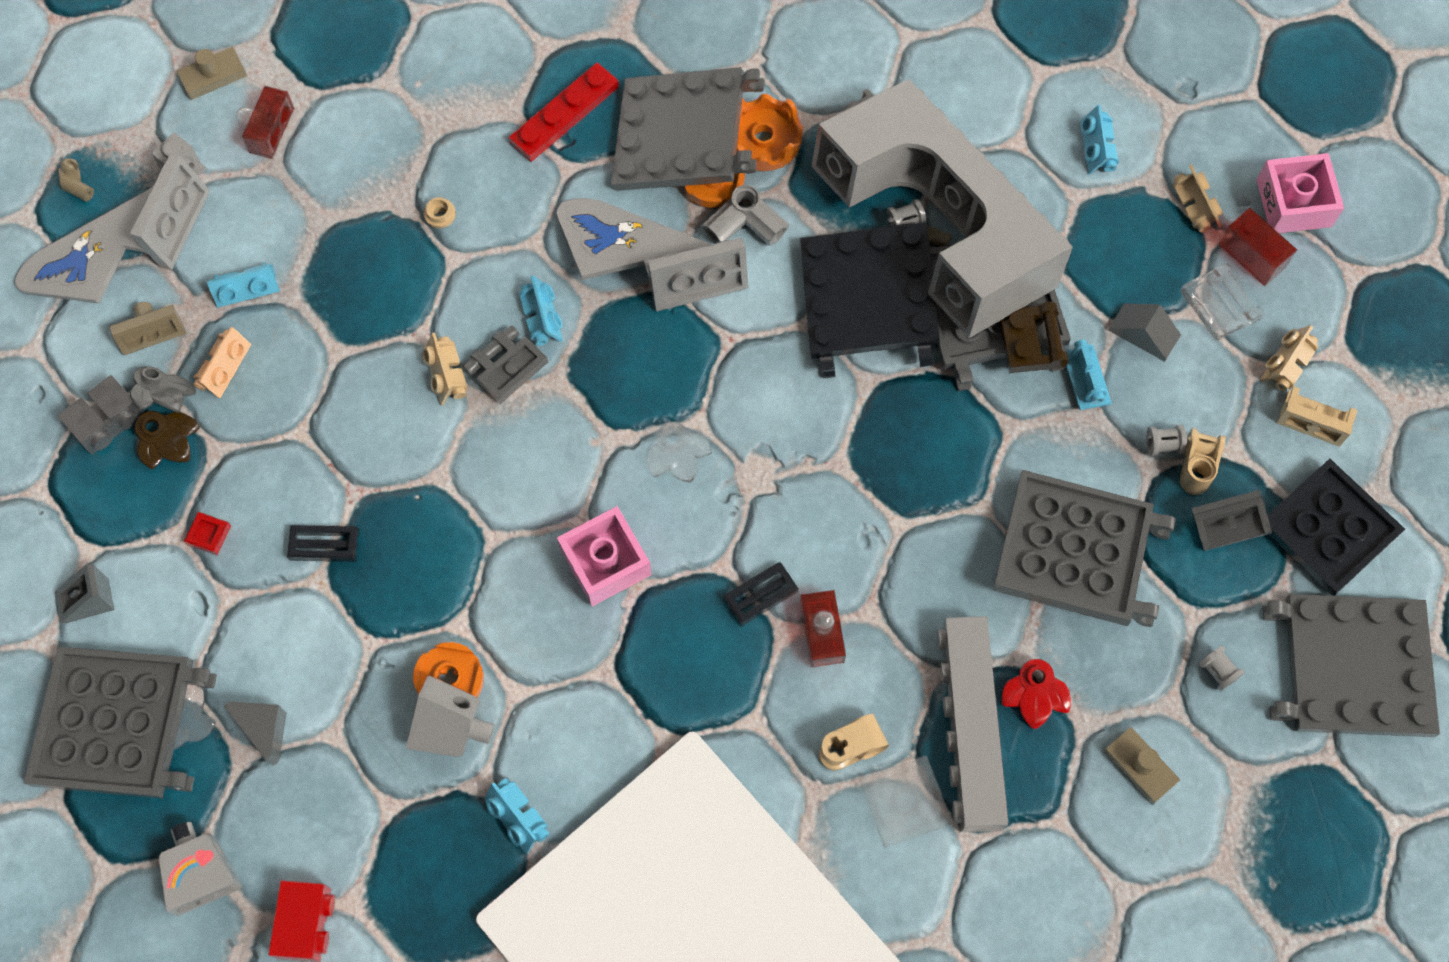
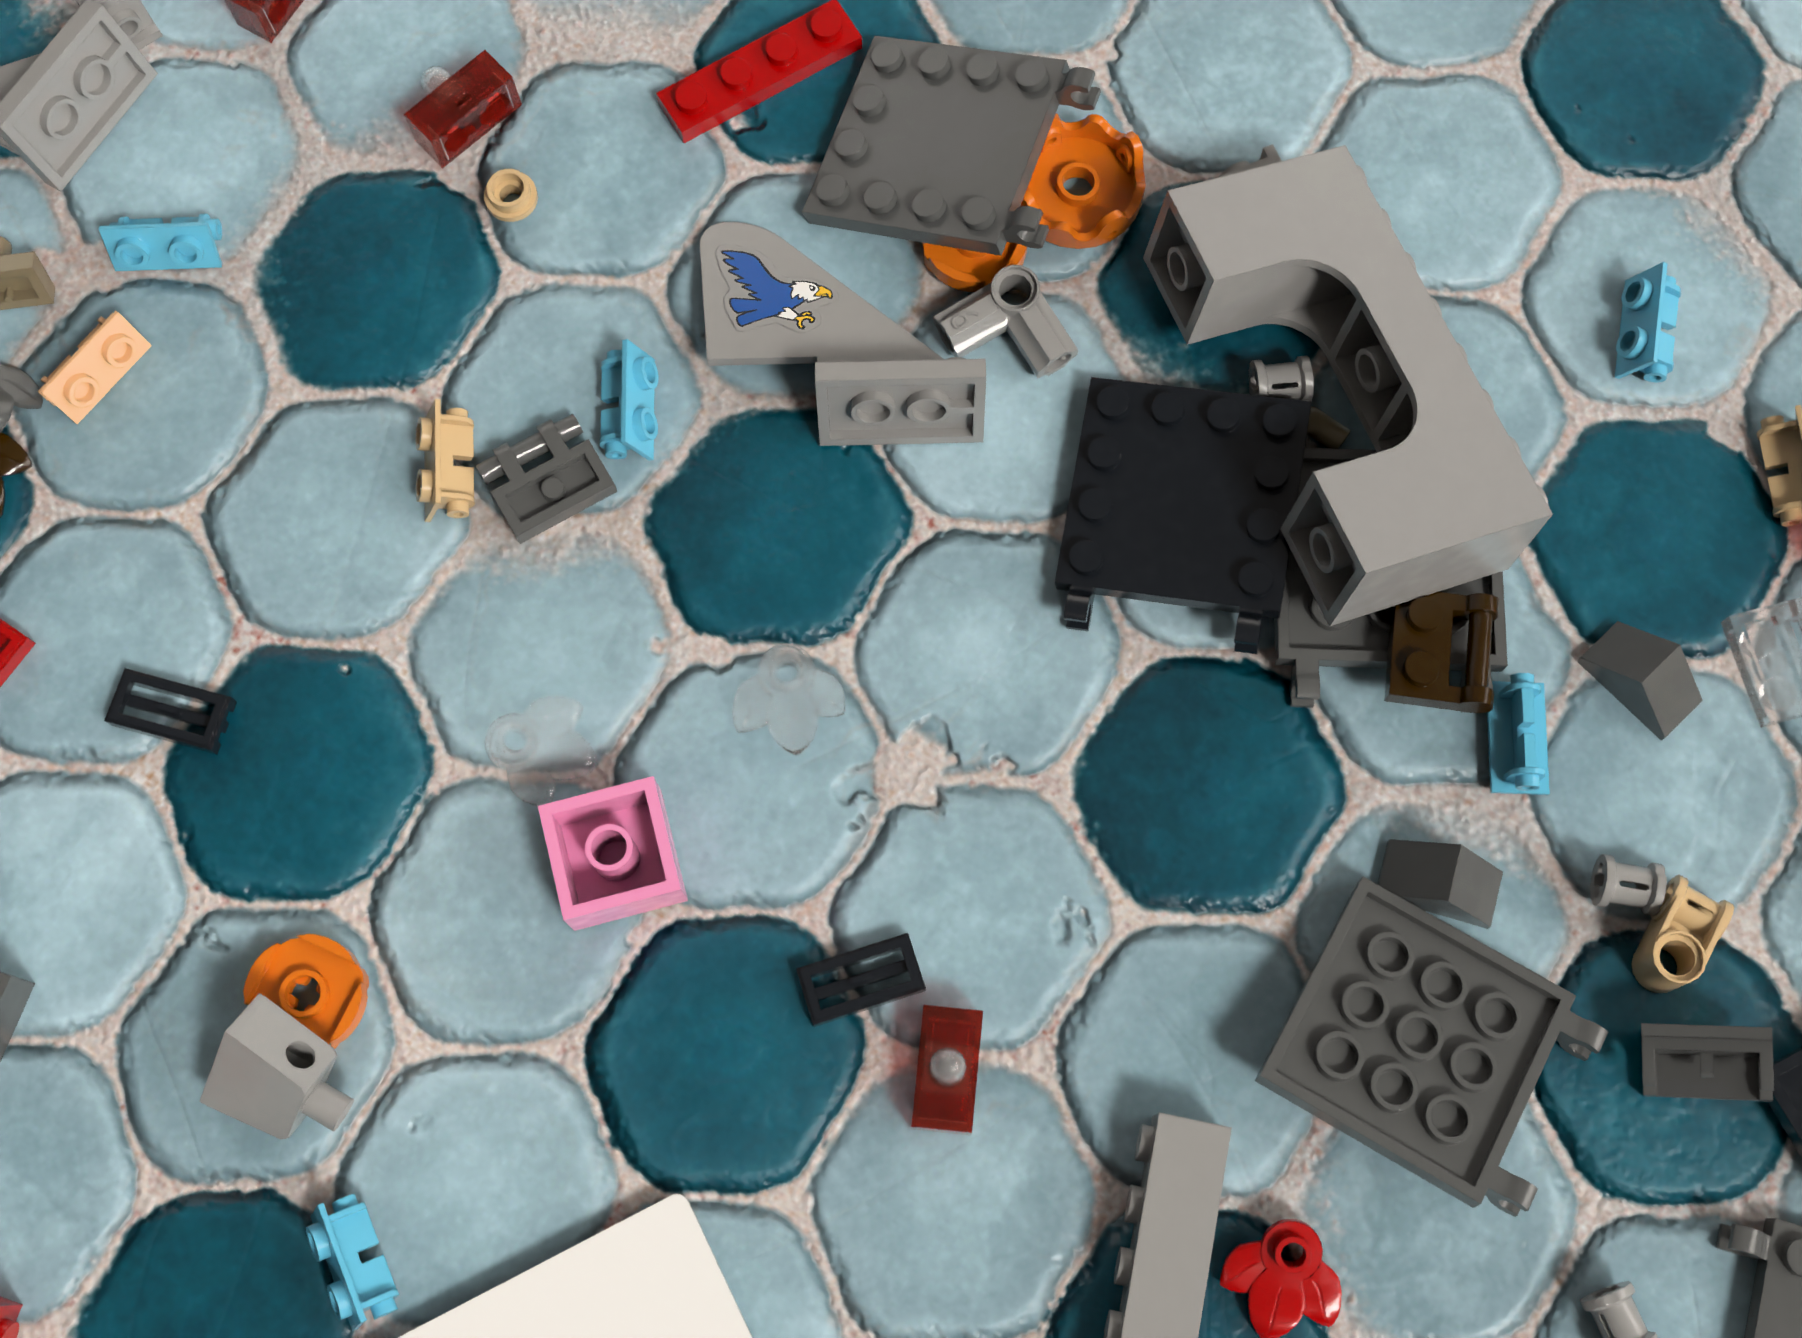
camera: 15 degrees right, 5 degrees up
tan piece [819,714,889,771] -> none
none -> clear red piece [404,50,522,169]
none -> clear plate [485,696,598,806]
none -> dark grey slope [1377,839,1503,929]

